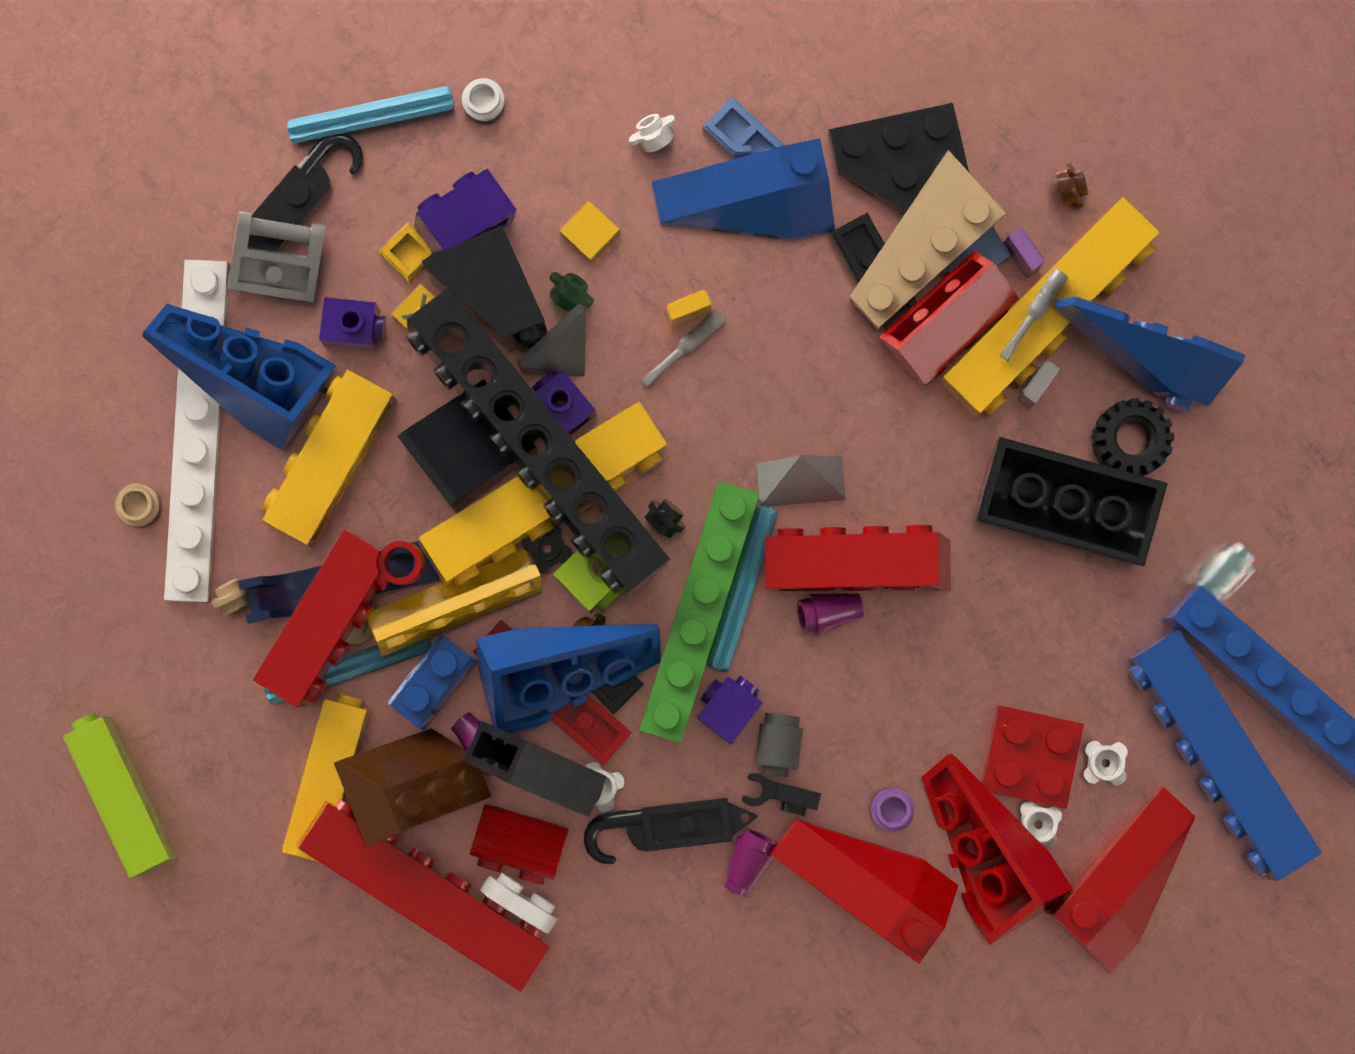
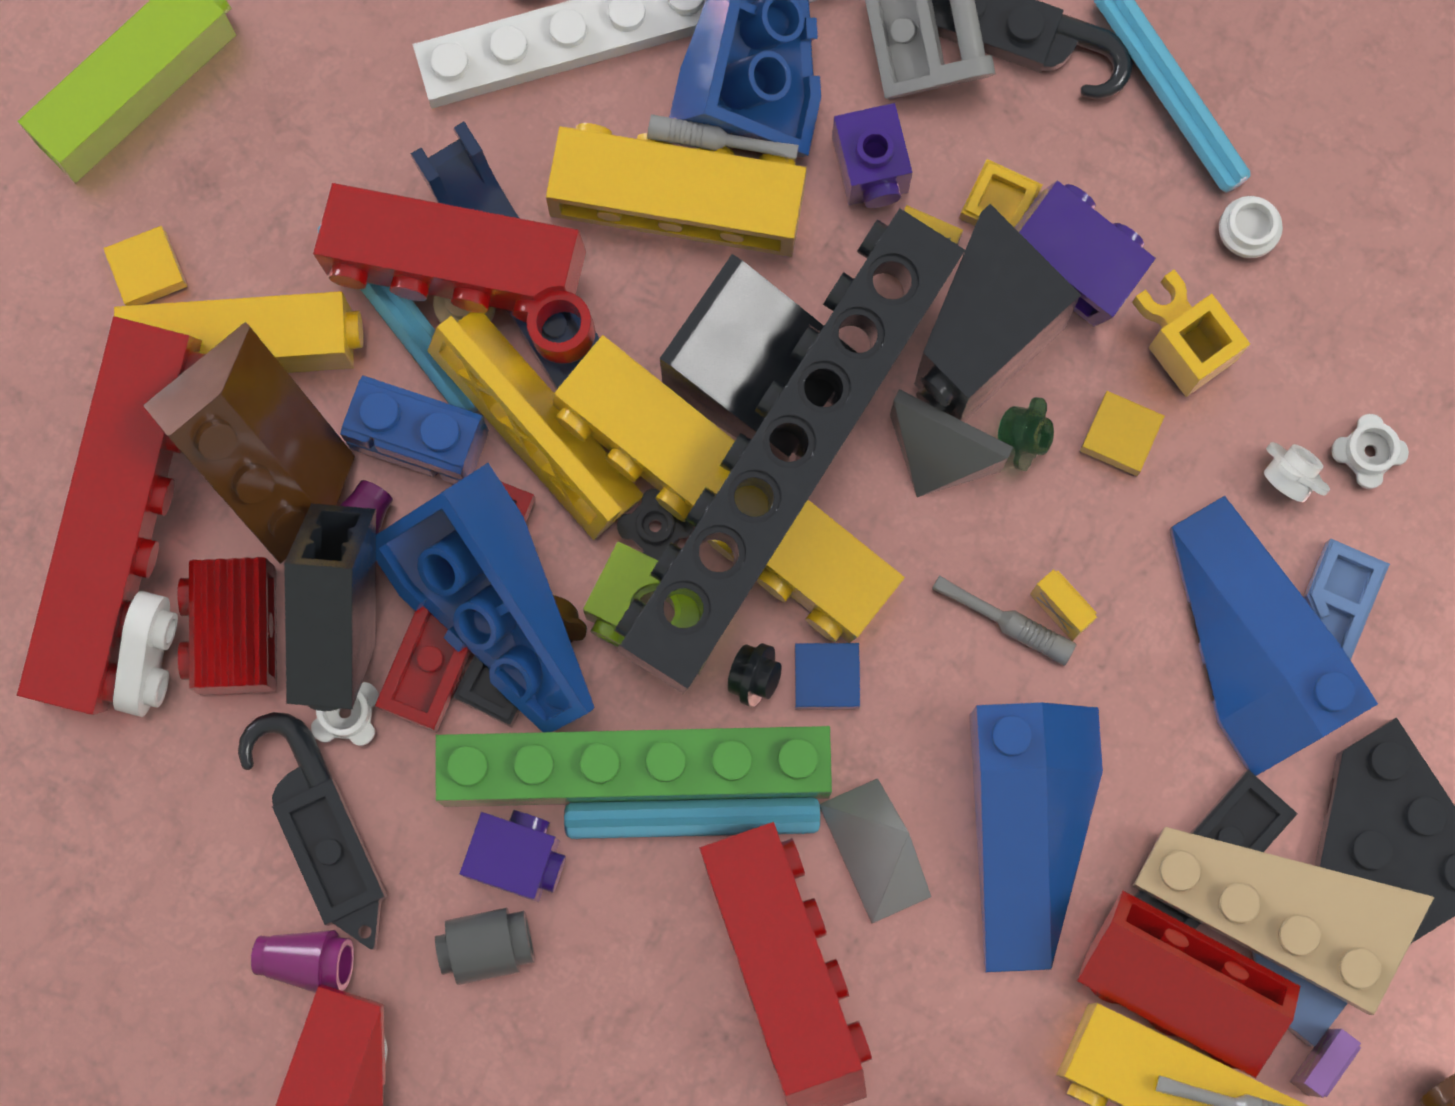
camera: 75 degrees right, 5 degrees down
tan plate [211,578,249,616] -> none
dark purple brick [532,370,597,437] -> none
black plate [741,773,821,816] -> none
magenta cone [797,593,864,636] -> none
none -> yellow tile [103,226,187,306]
none -> light grey piece [647,114,799,160]
none -> blue tile [795,643,860,710]
none -> blue wedge [969,702,1103,973]
none -> yellow brick [1132,269,1250,397]
none -> white plate [1331,414,1409,489]

